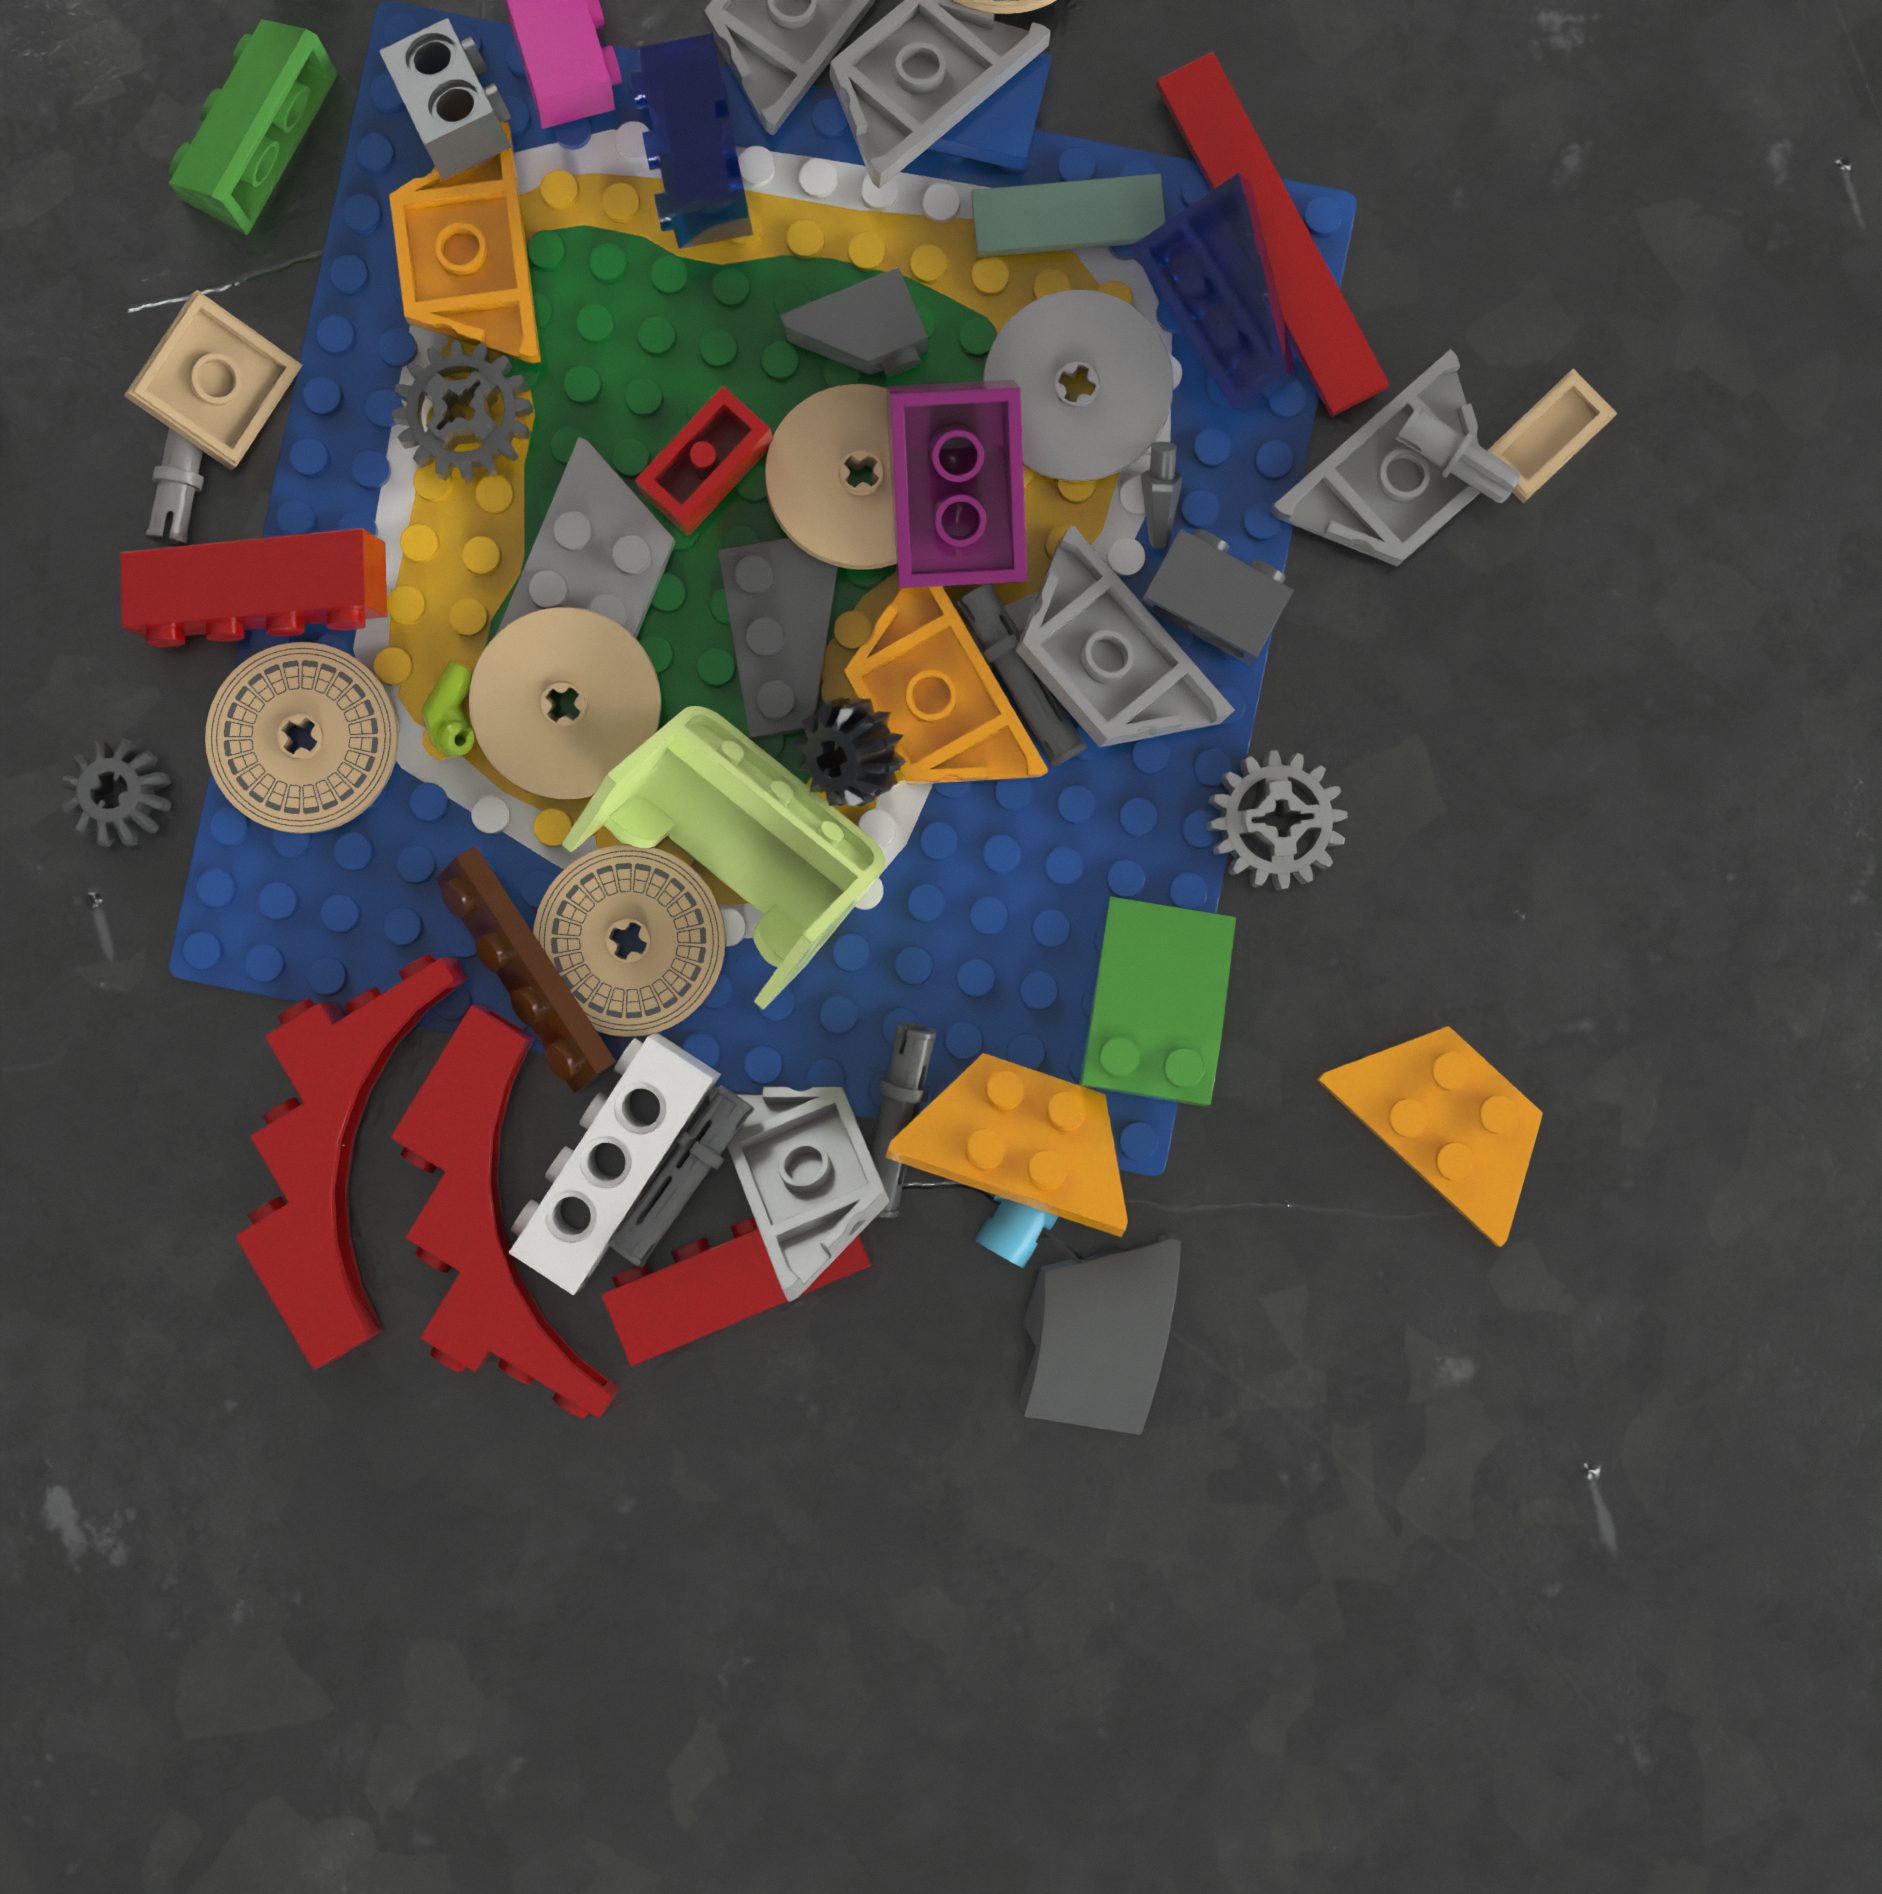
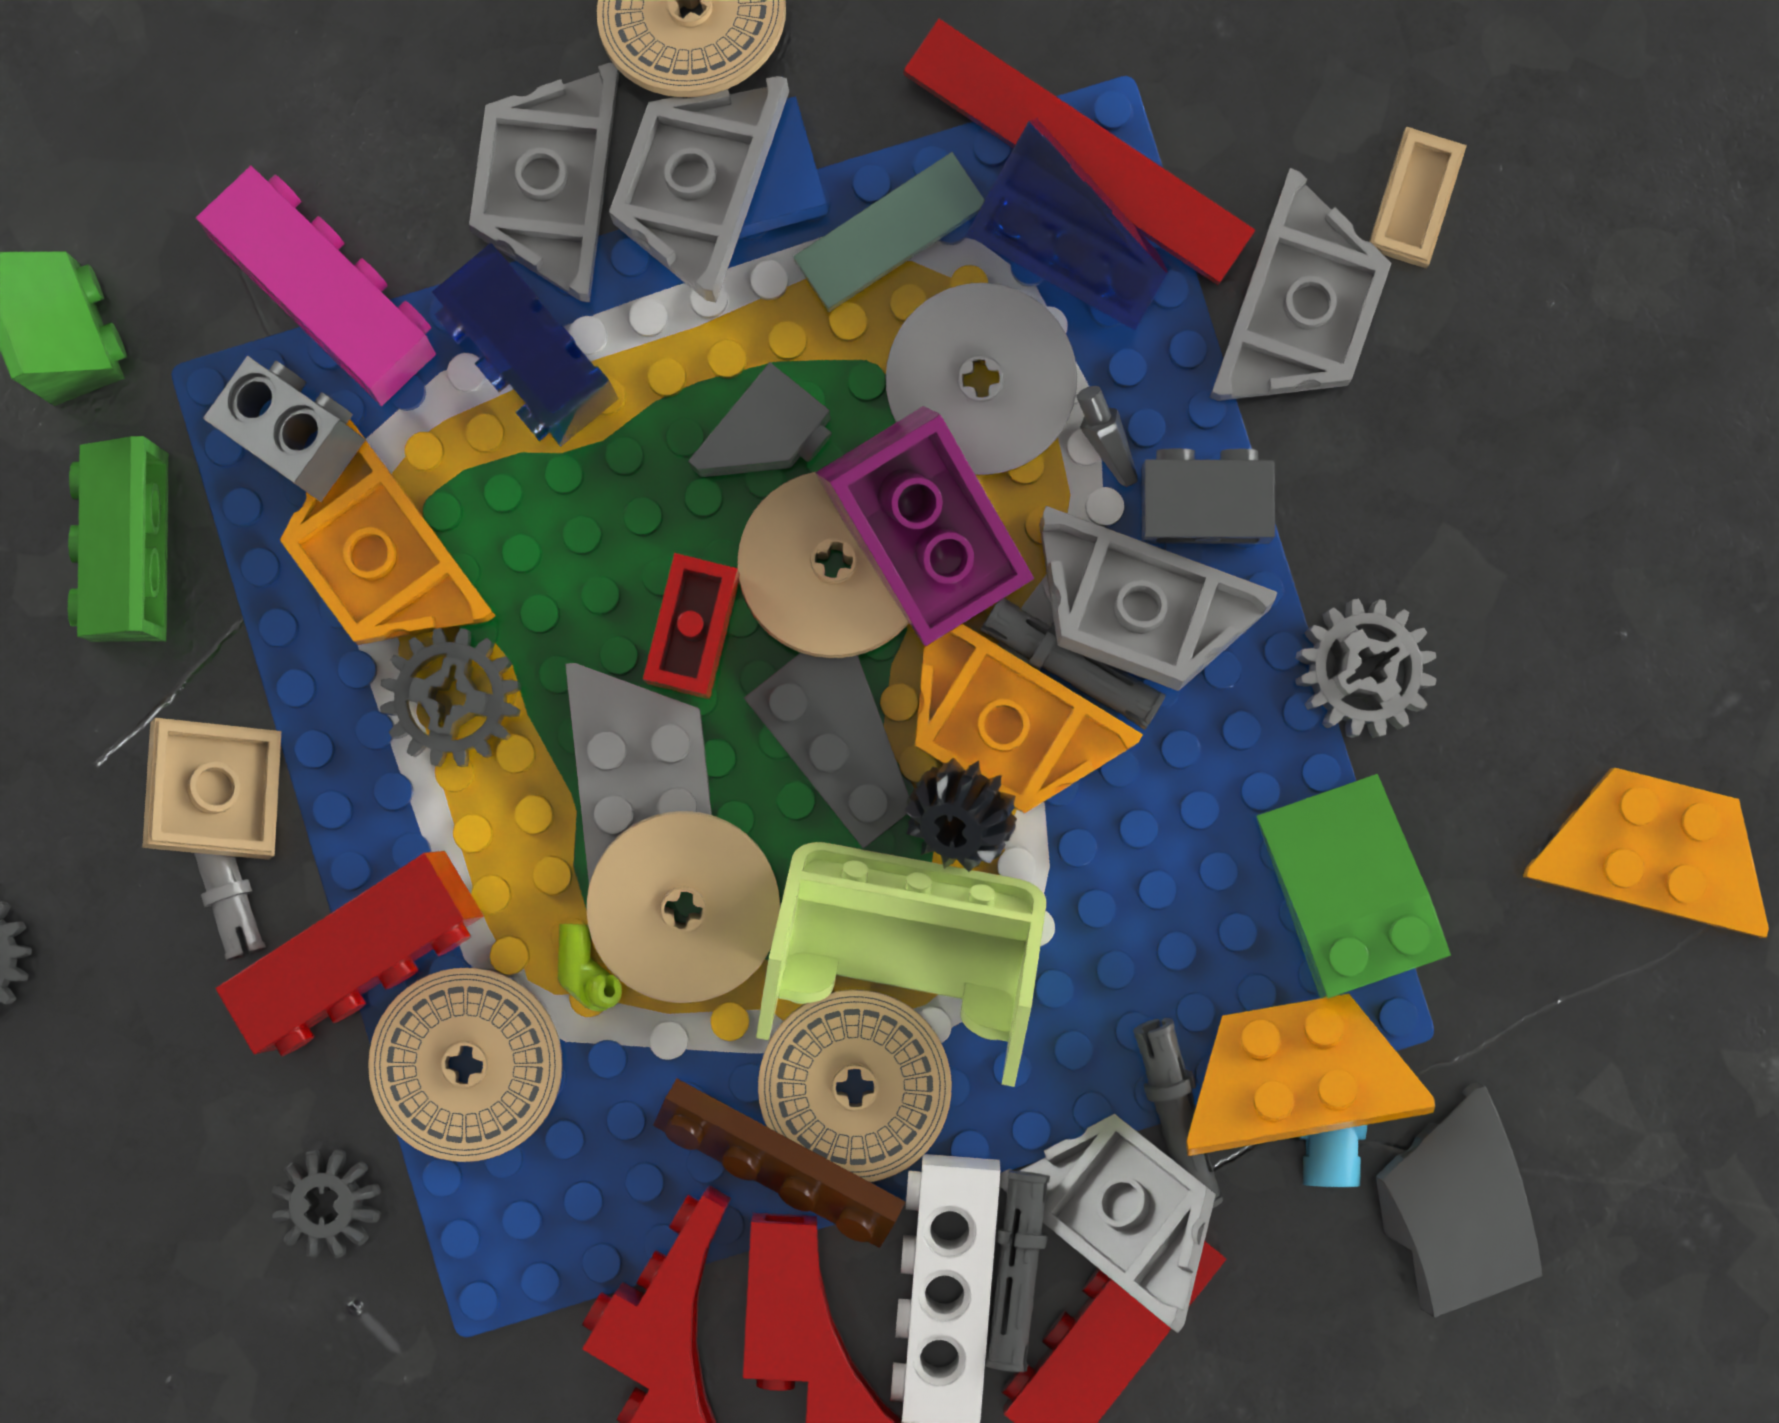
camera: 25 degrees left, 0 degrees up
light grey axle [1396,404,1520,503] -> none

